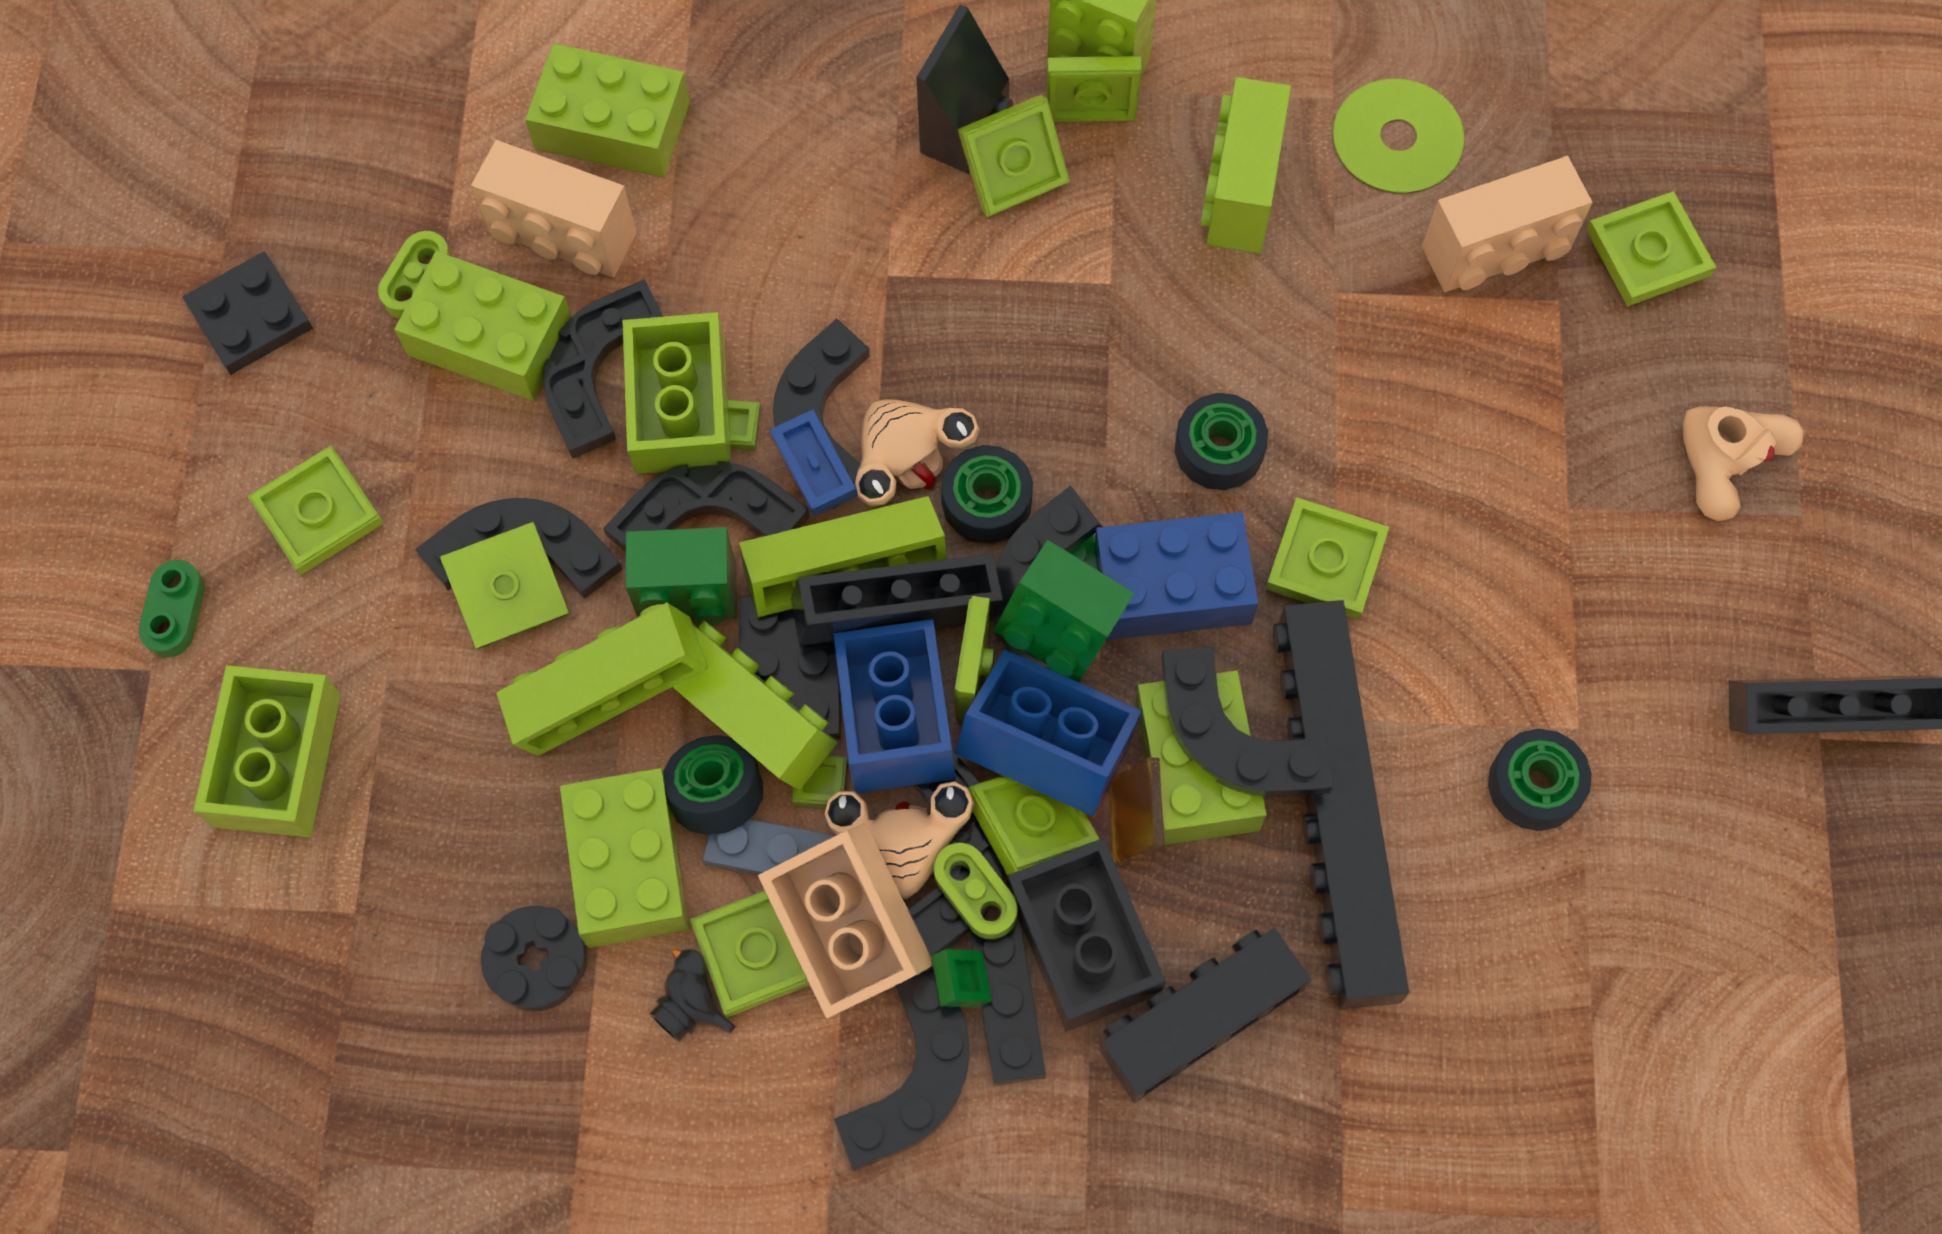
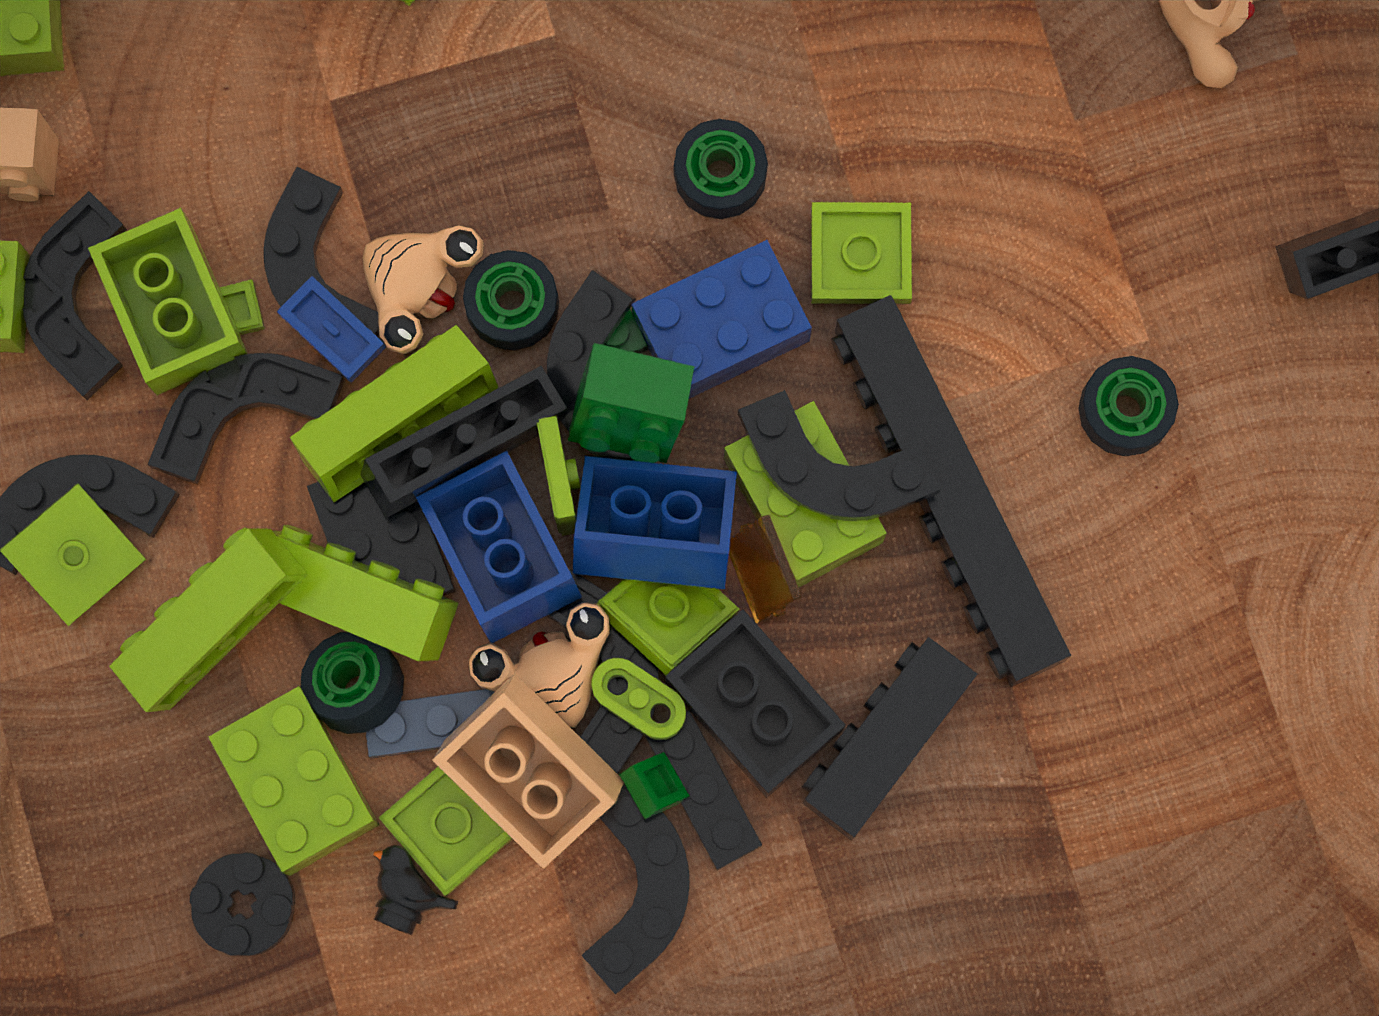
camera: 20 degrees left, 10 degrees up
green brick [626,527,737,625] -> none
lime tile [792,756,848,809] -> none

